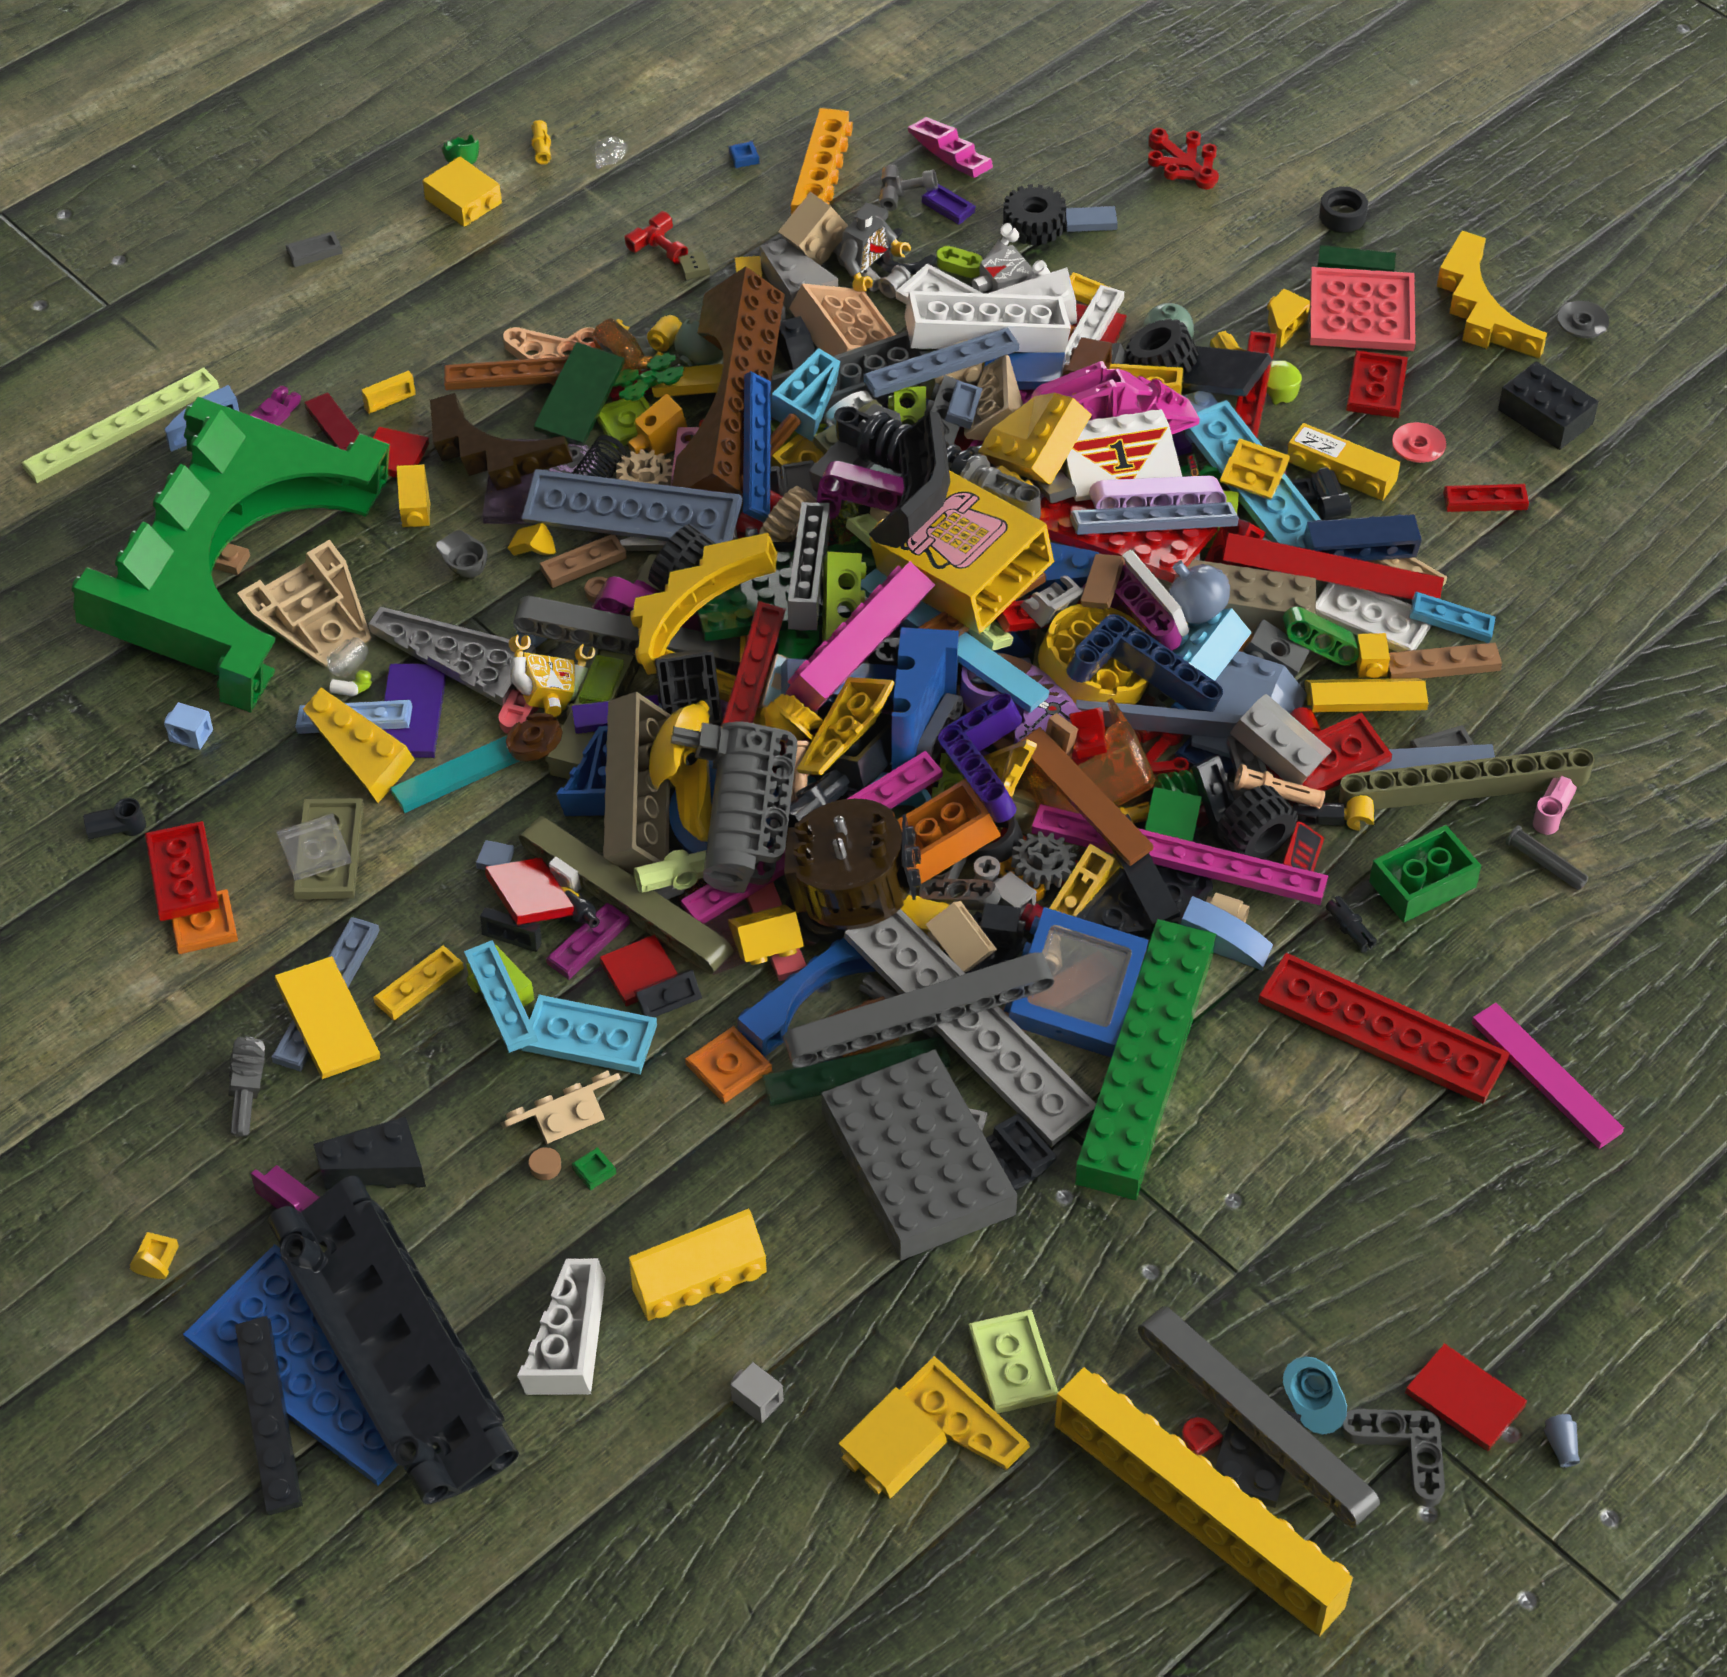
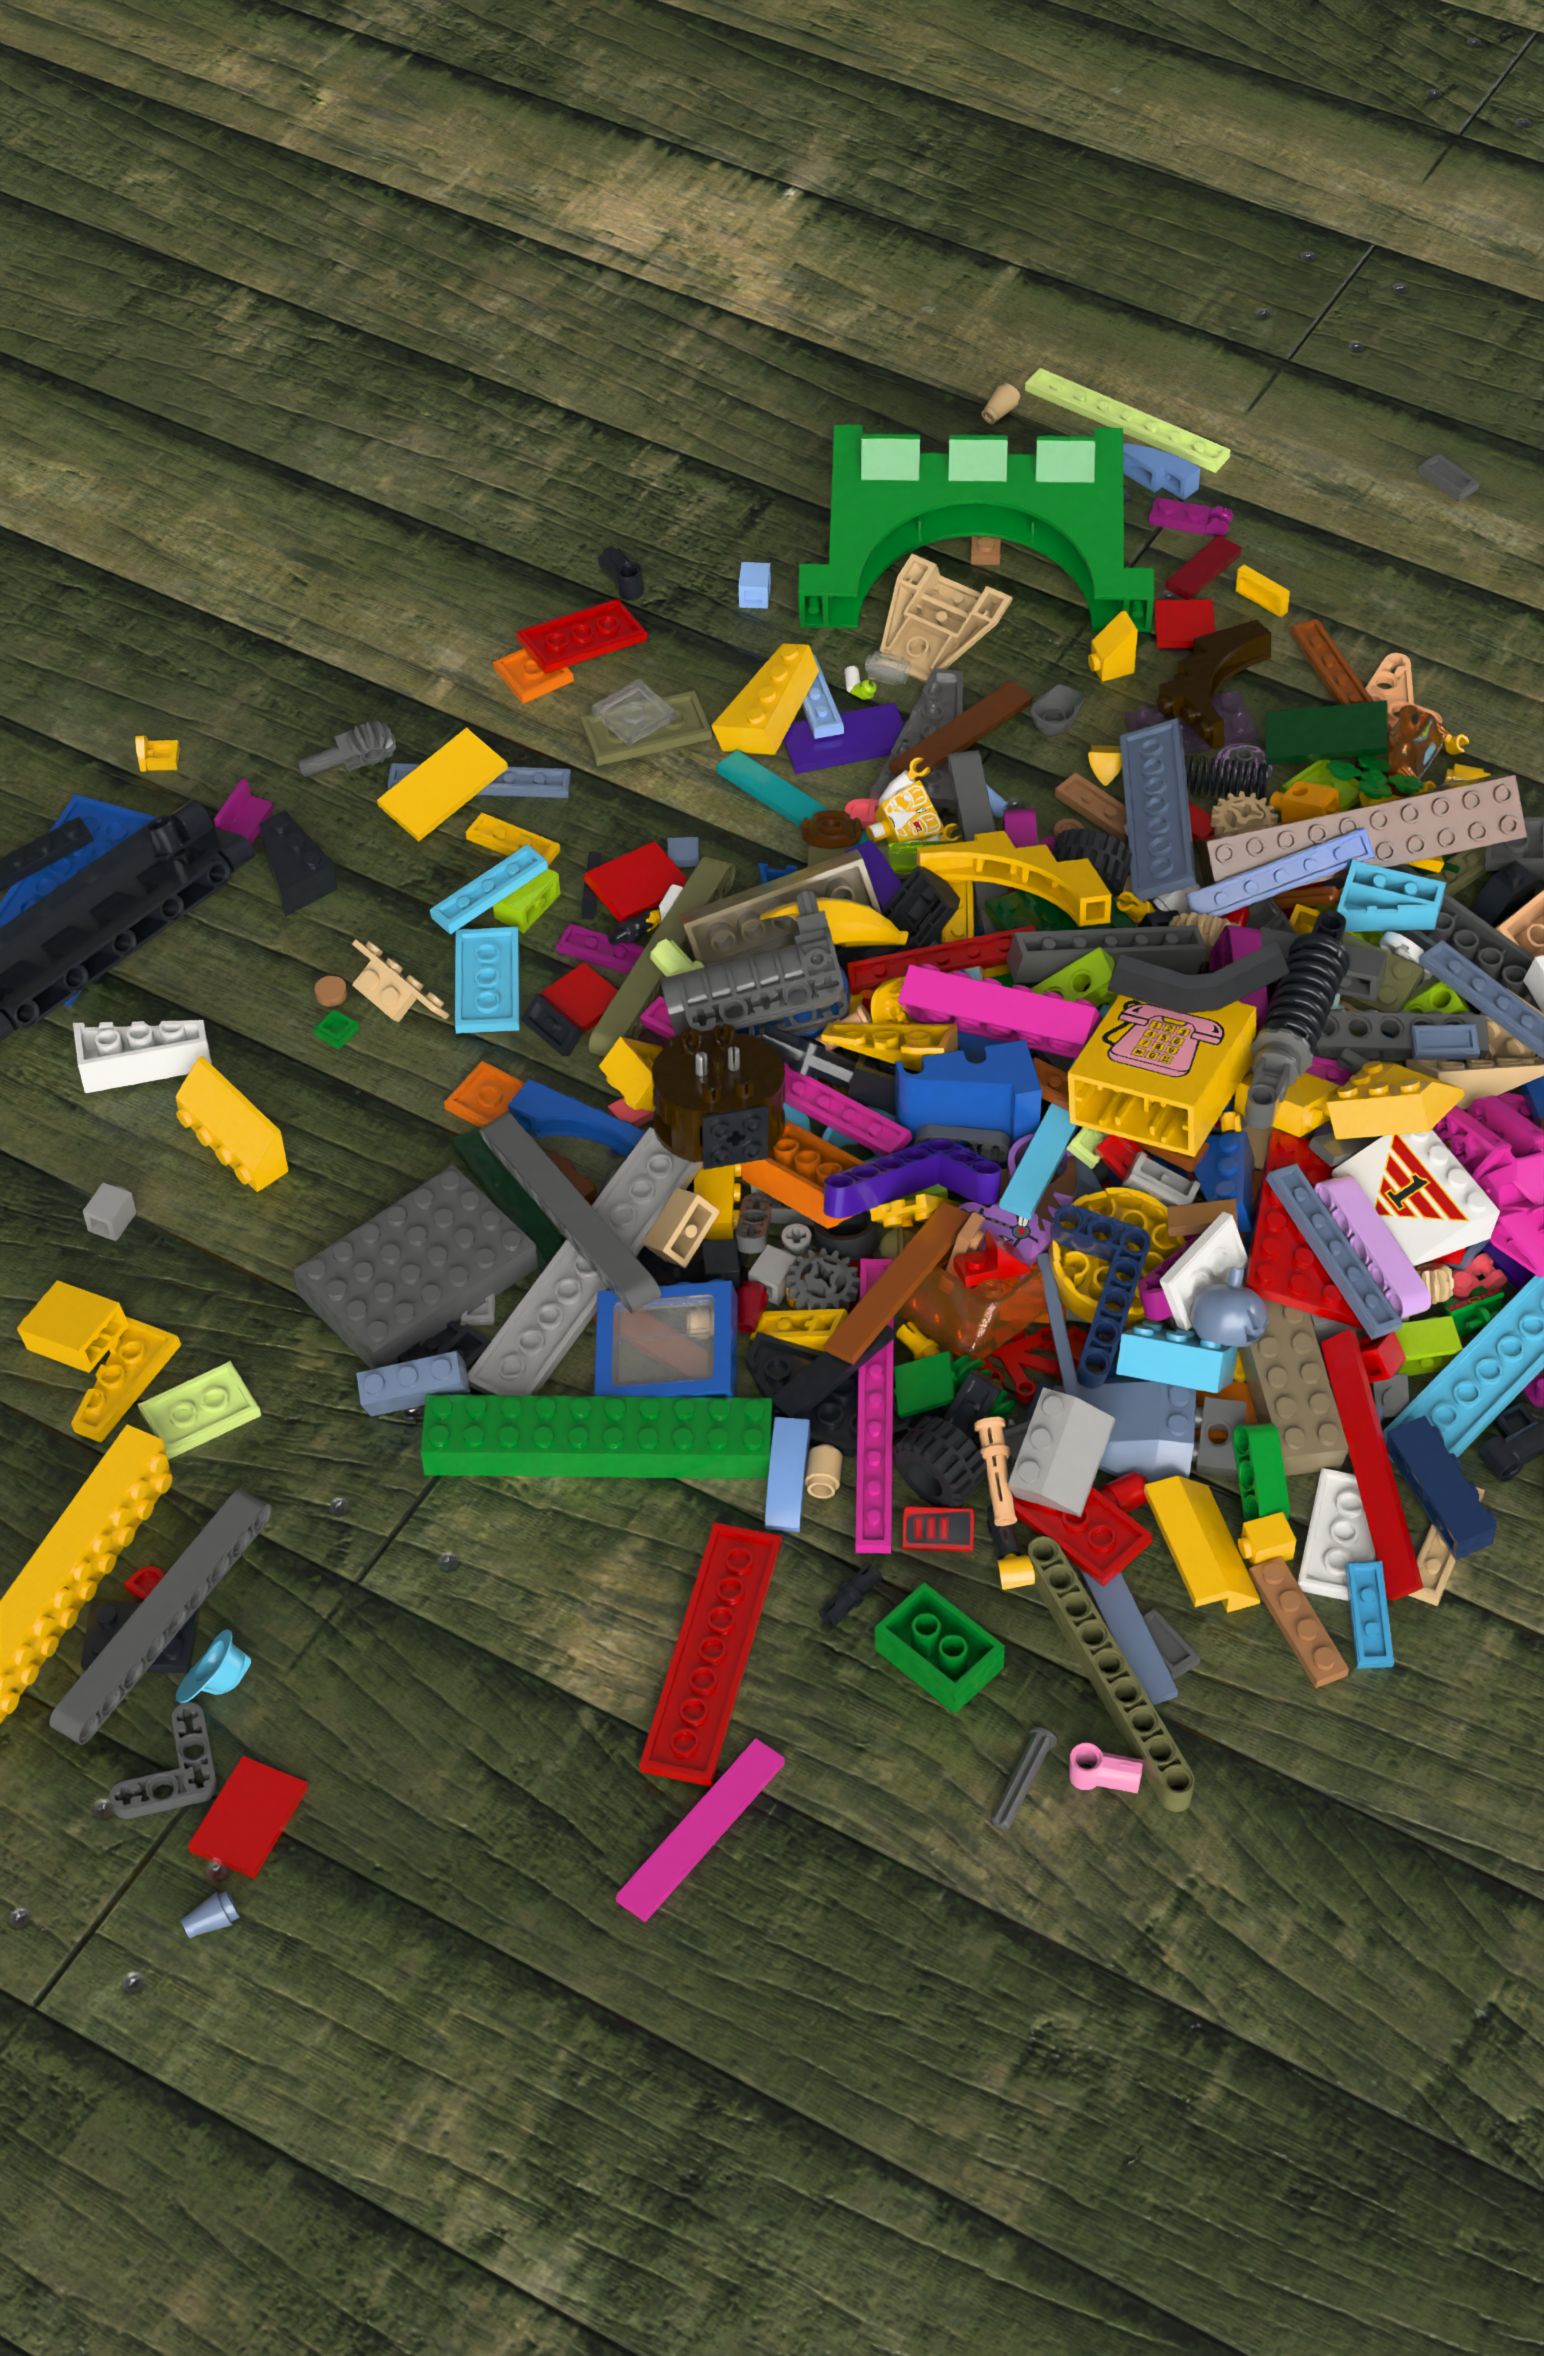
camera: 75 degrees right, 0 degrees up
yellow slope [1220,438,1290,500] -> none
none -> sand blue brick [356,1351,471,1417]
none -> reddish brown tile [888,681,1033,782]
none -> tan cone [981,383,1020,424]

